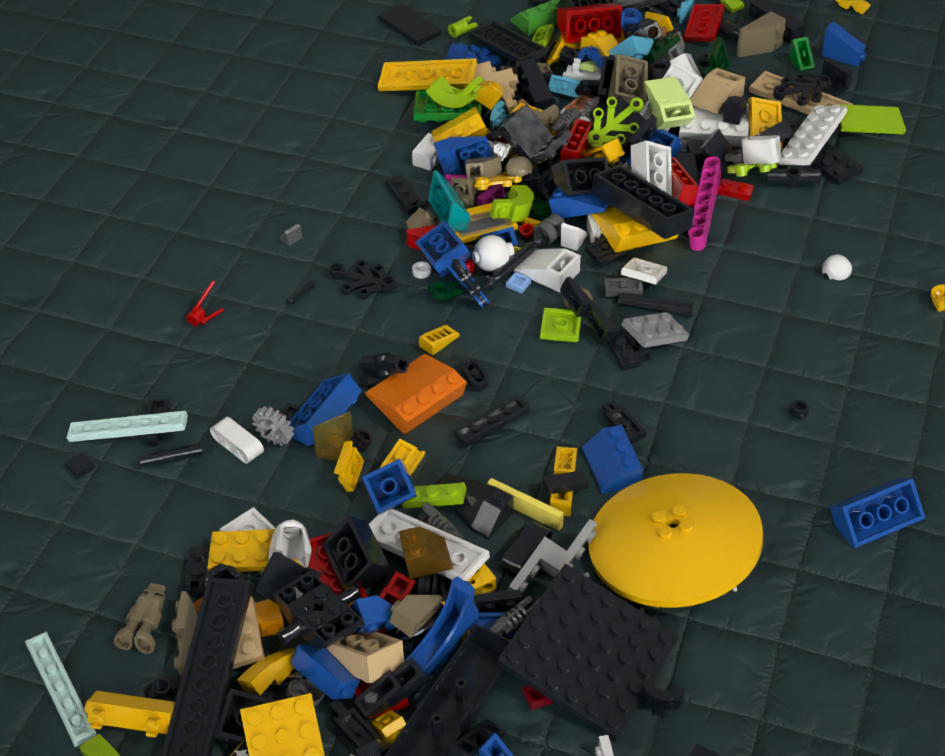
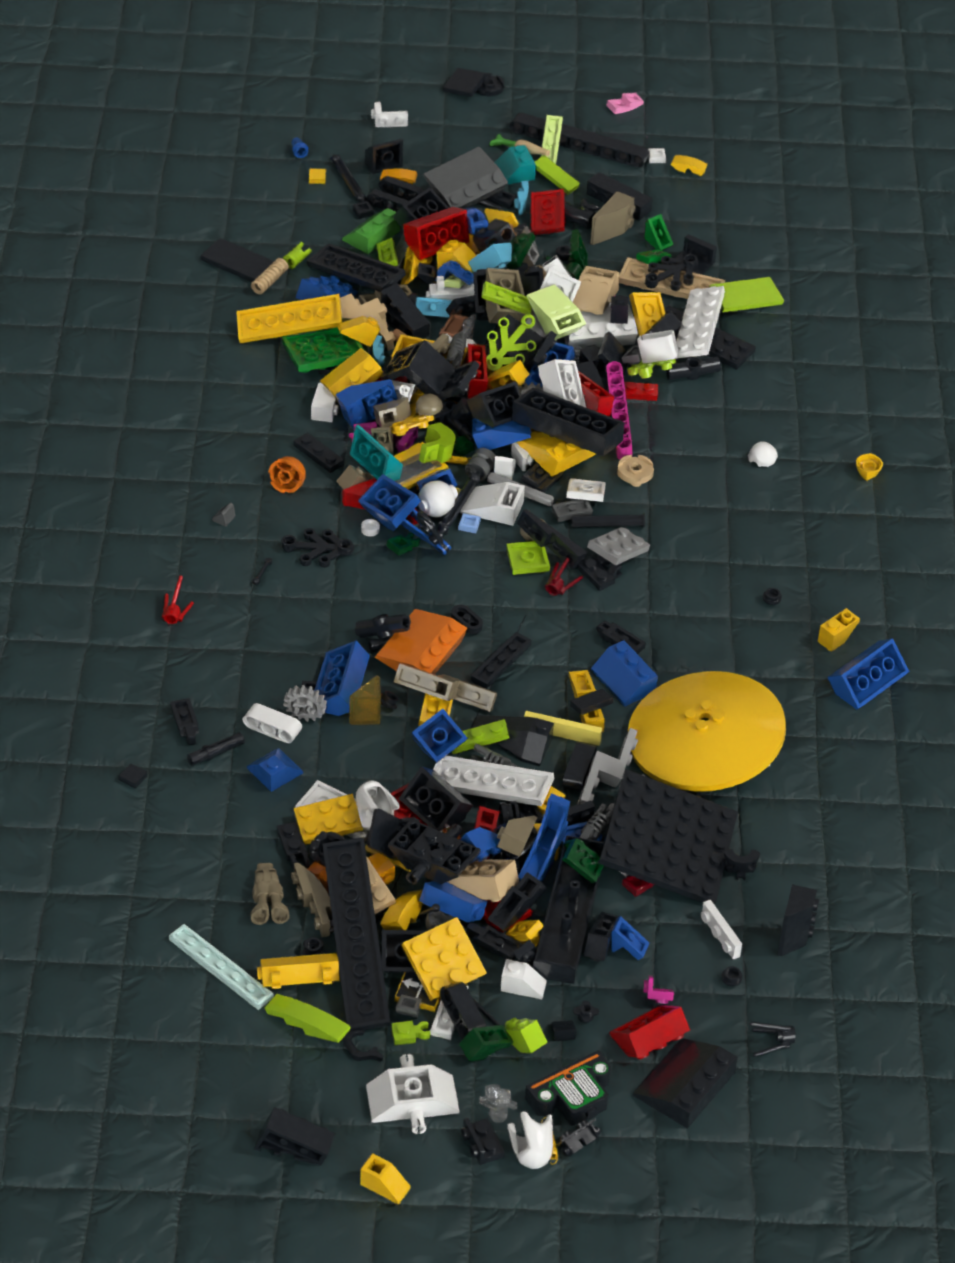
camera: 20 degrees left, 0 degrees up
light aqua tile [67,411,188,442] -> none
yellow plate [334,441,364,492] -> none
pearl gold slope [398,526,453,579] -> none
yellow slope [419,325,460,355] -> none
lime arch [425,76,484,108] -> none
red hinge [519,223,534,239] -> none
blue slope [821,22,866,67] -> none
none -> blue slope [247,748,303,792]
none -> tan piece [251,258,288,295]
none -> orange cylinder [268,456,306,493]
none -> dark tan bracket [394,663,497,712]
none -> lime tile [481,281,532,314]
none -> light grey axle [487,472,554,506]
none -> dark red plant [545,558,583,596]
none -> dark green bracket [562,838,604,883]
none -> tan plate [617,455,654,487]
none -> green tile [636,249,671,265]
none -> yellow slope [818,608,860,652]

